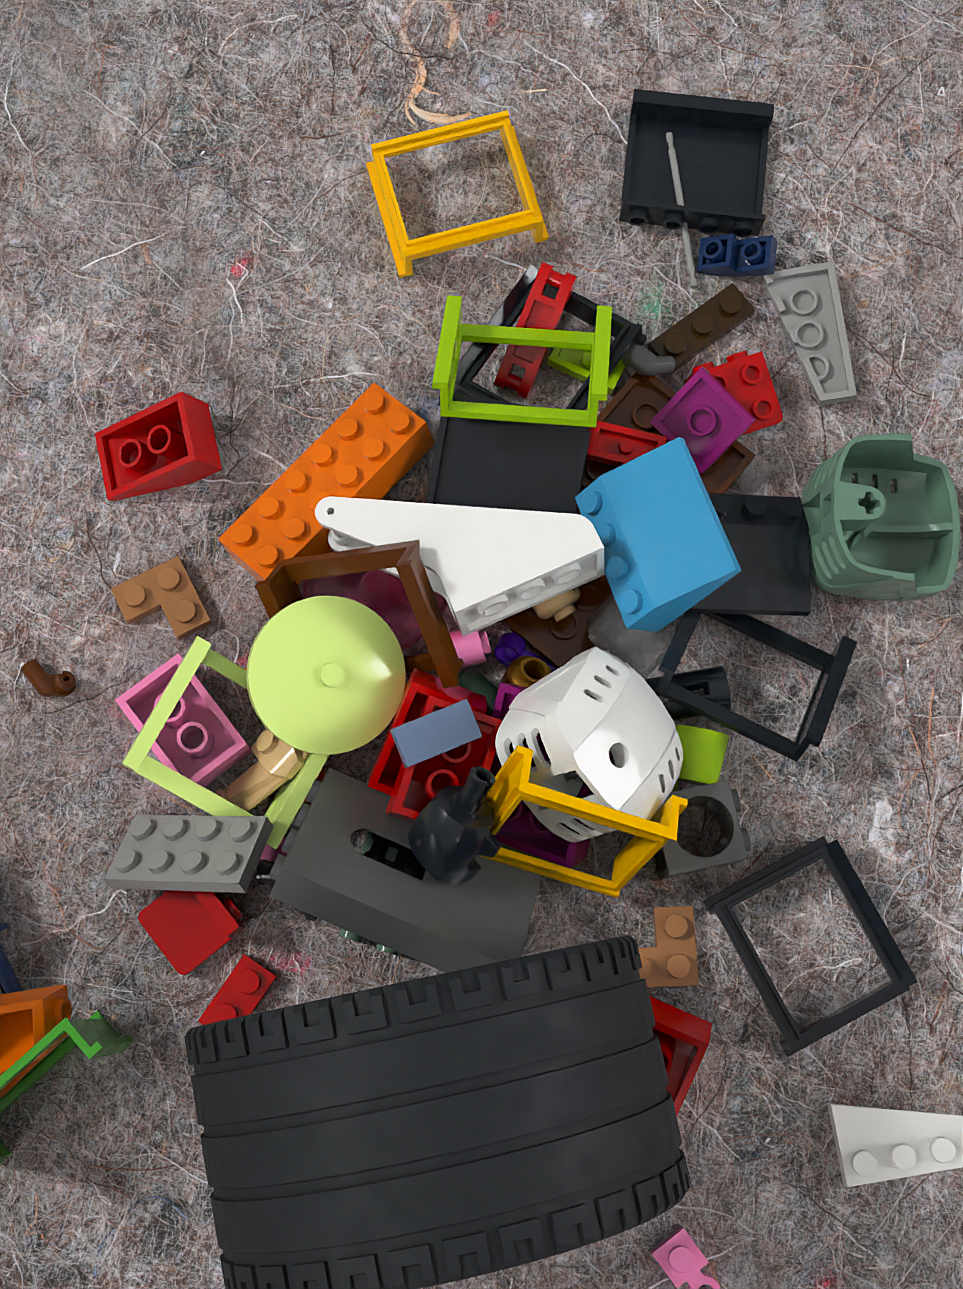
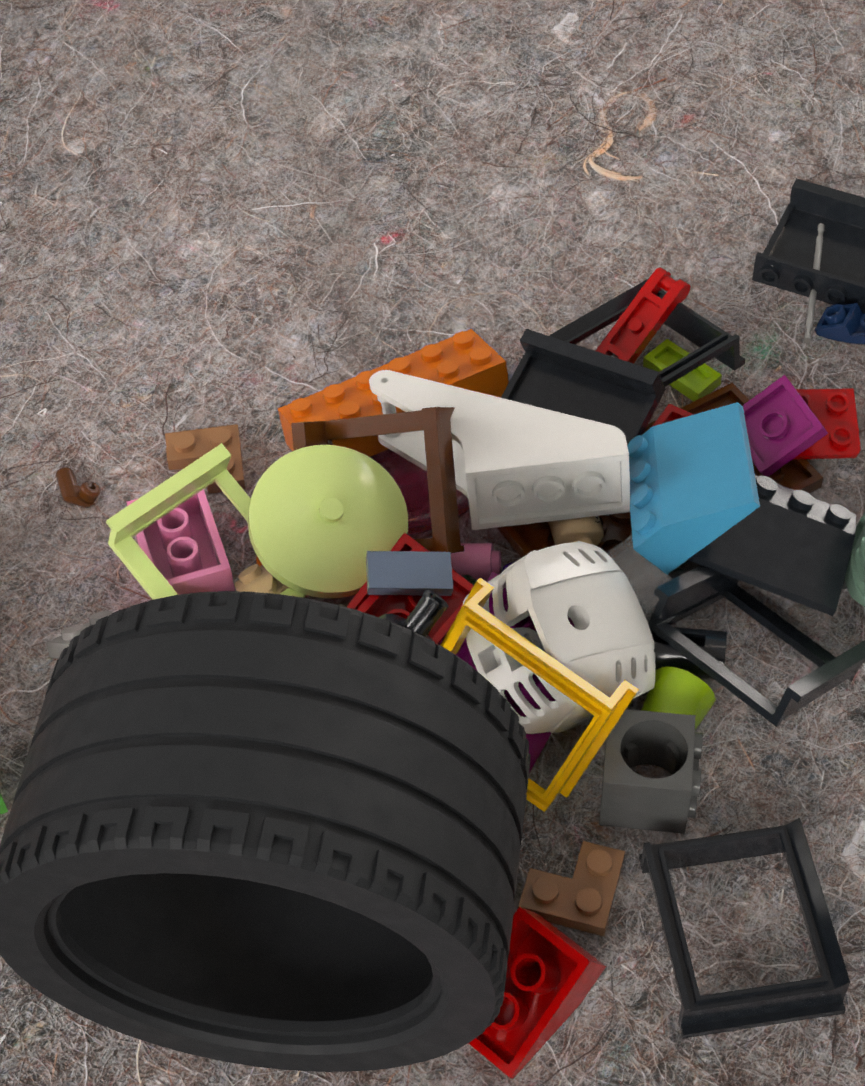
camera: 25 degrees right, 25 degrees down
red slope [95,391,222,502] -> none
yellow piece [366,110,549,278] -> none
lime piece [432,295,612,427] -> none
dark grey arm [621,344,675,375] -> none
dark brown plate [647,283,755,375] -> none

